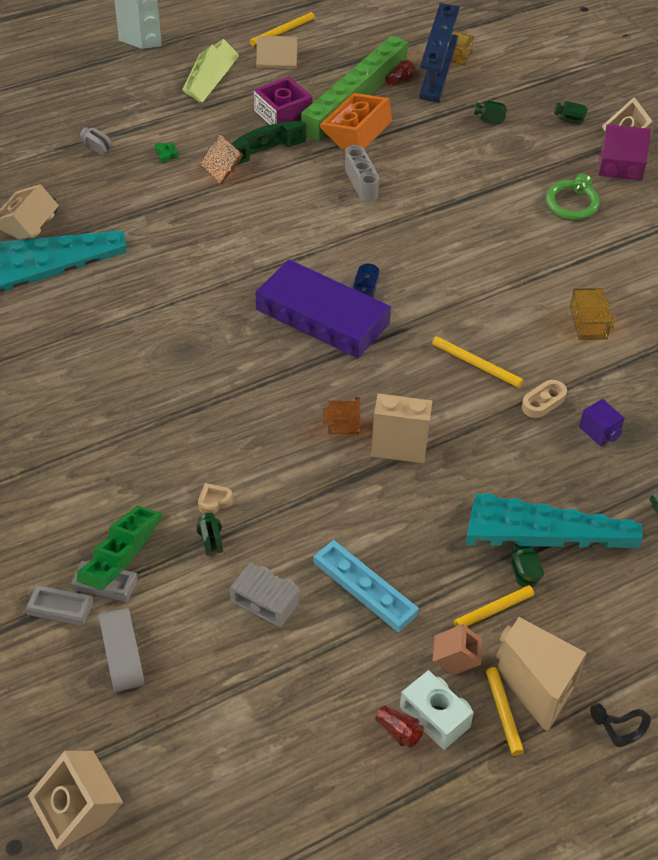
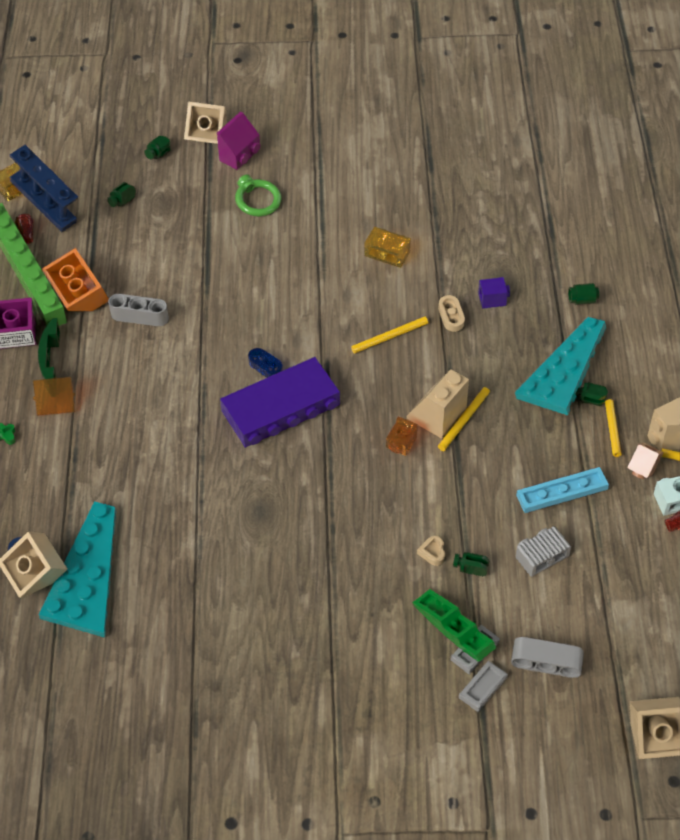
camera: 60 degrees left, 5 degrees up
none -> yellow bar [438,387,490,451]

